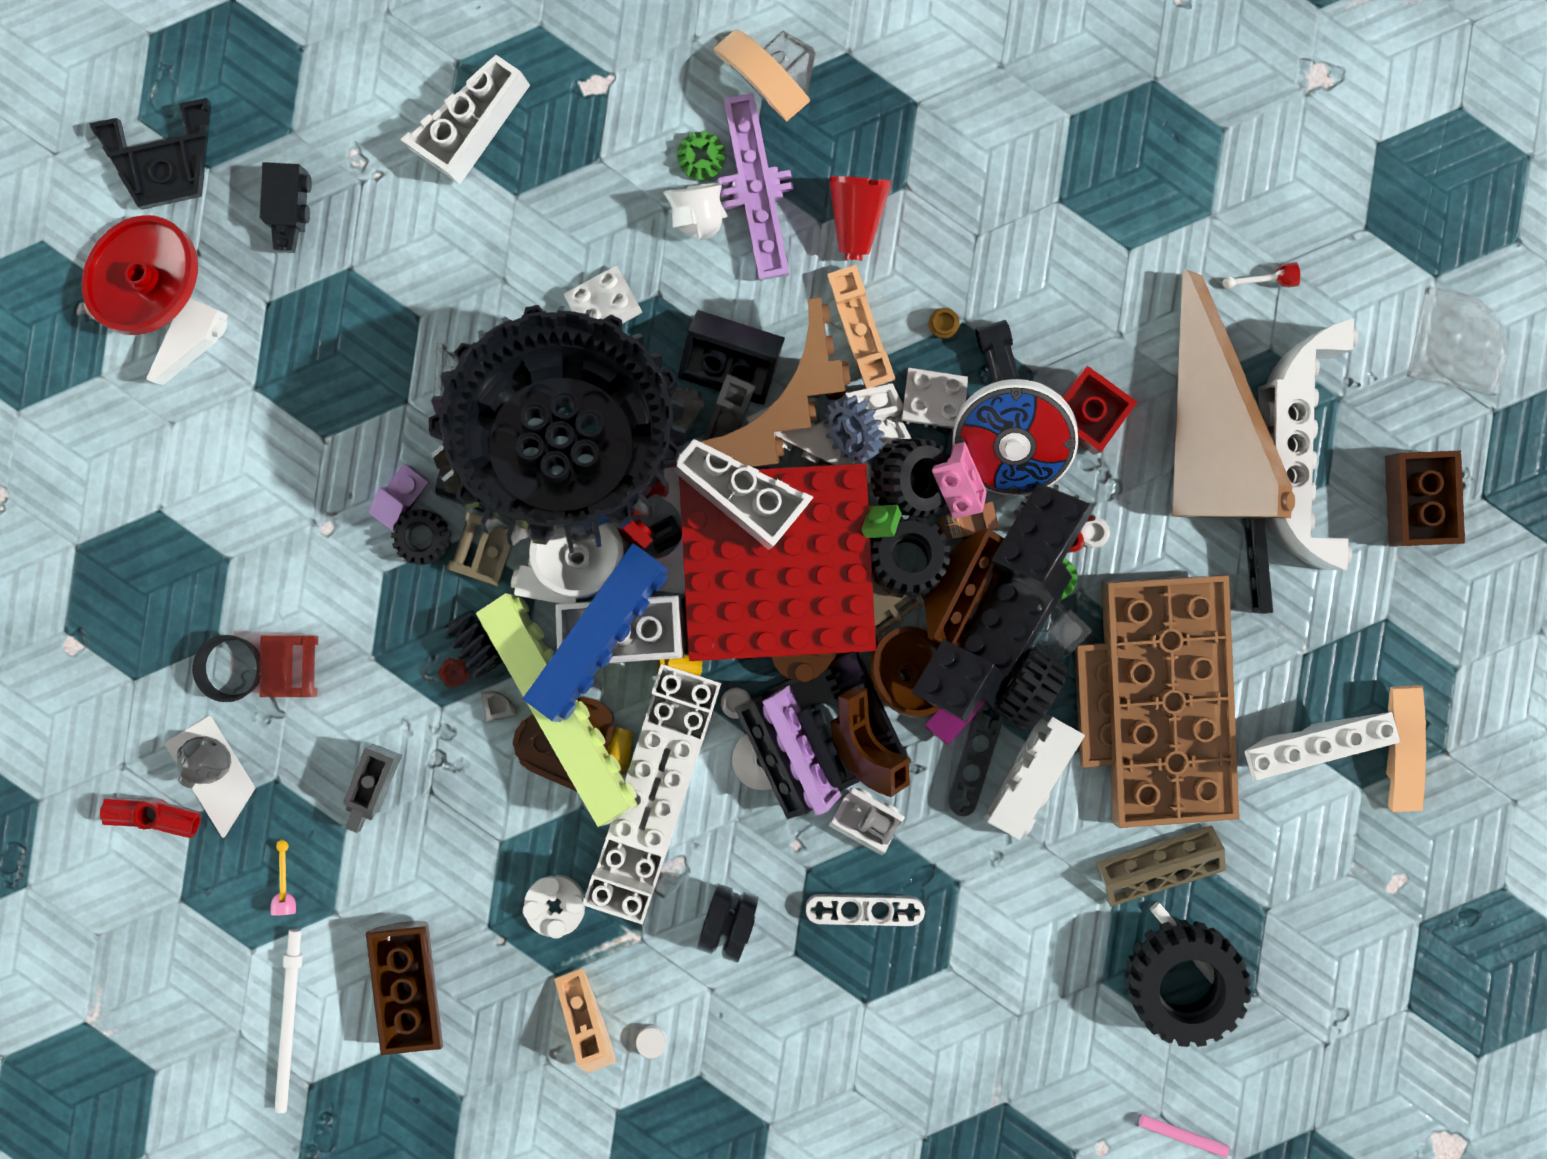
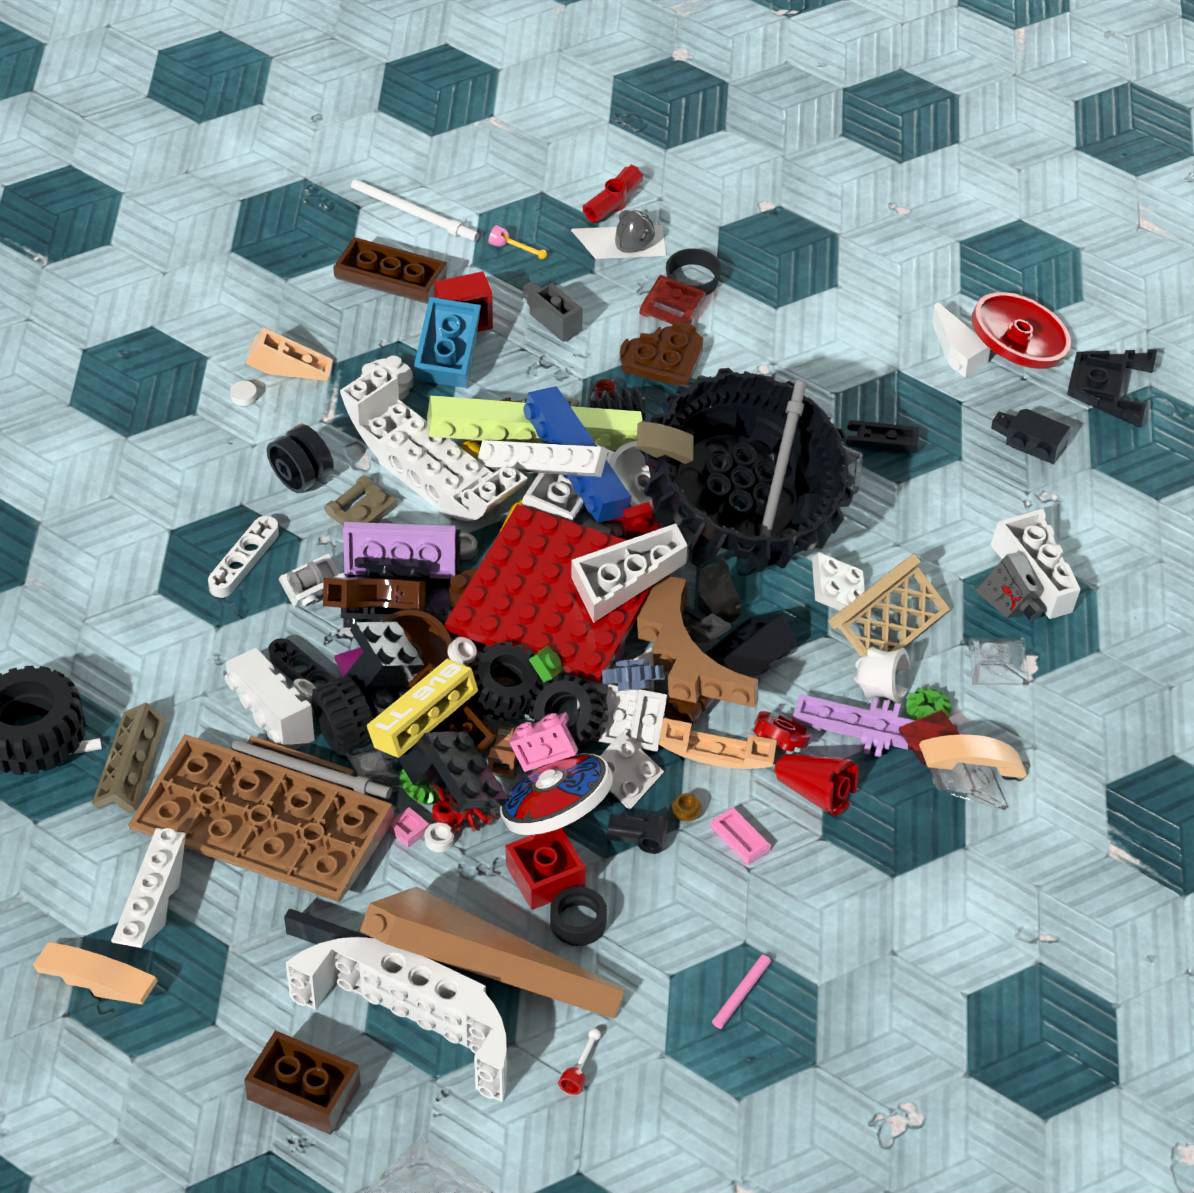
camera: 125 degrees right, 40 degrees down
none -> light grey bar [232,740,392,799]
none -> white tile [289,678,316,705]
none -> dark tan plate [324,475,397,526]
none -> light yellow brick [367,659,478,758]
none -> bright pink tile [388,807,430,848]
none -> dark azure slope [414,297,481,388]
none -> red brick [434,271,493,332]
none -> white tile [448,637,477,666]
none -> white plate [477,440,608,477]
none -> black tyre [550,886,607,946]
none -> reddish brown plate [619,322,704,386]
none -> dark tan slope [637,421,693,464]
none -> bright pink tile [710,807,771,865]
none -> bright pink bar [712,955,771,1029]
none -> red plate [753,711,812,752]
none -> light grey bar [760,380,806,537]
none -> tan fence [827,553,950,657]
none -> black hinge [845,420,919,453]
none -> clear red piece [898,710,960,765]
none -> clear slope [968,637,1029,685]
none -> dark grey torso [976,553,1044,622]

